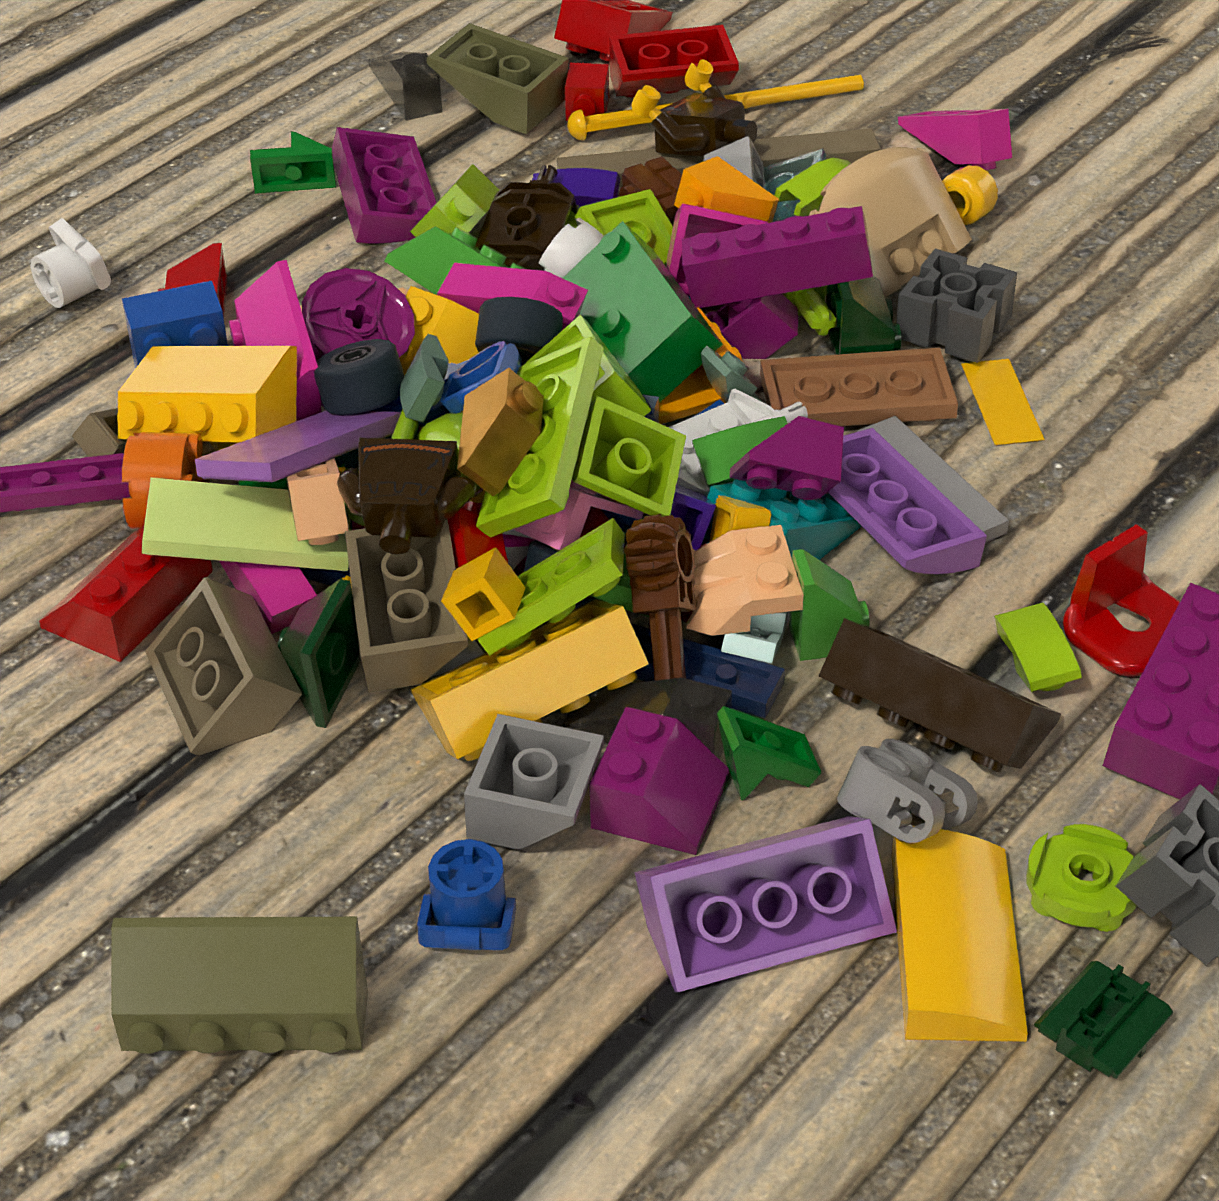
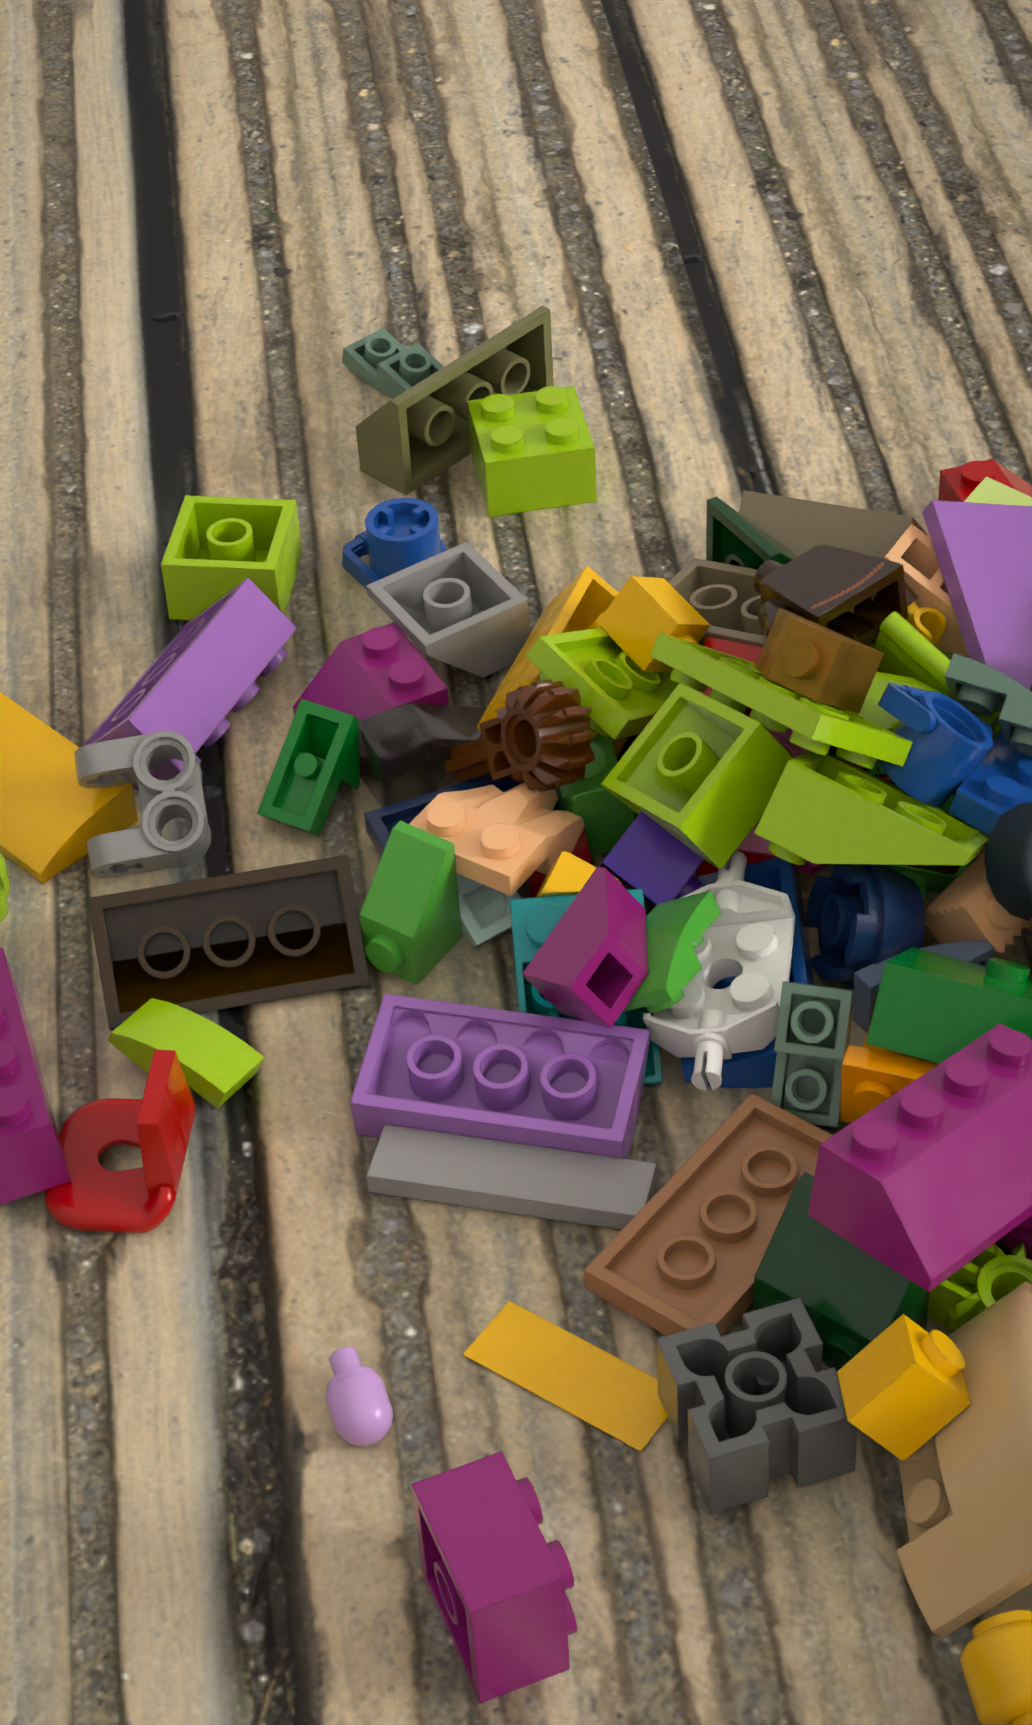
camera: 135 degrees right, 0 degrees up
none -> lime brick [161,495,303,620]
none -> lavender cylinder [326,1347,393,1446]
none -> sand green slope [342,328,444,398]
none -> magenta brick [411,1451,577,1703]
none -> lime brick [467,386,597,517]
none -> yellow brick [837,1314,971,1461]

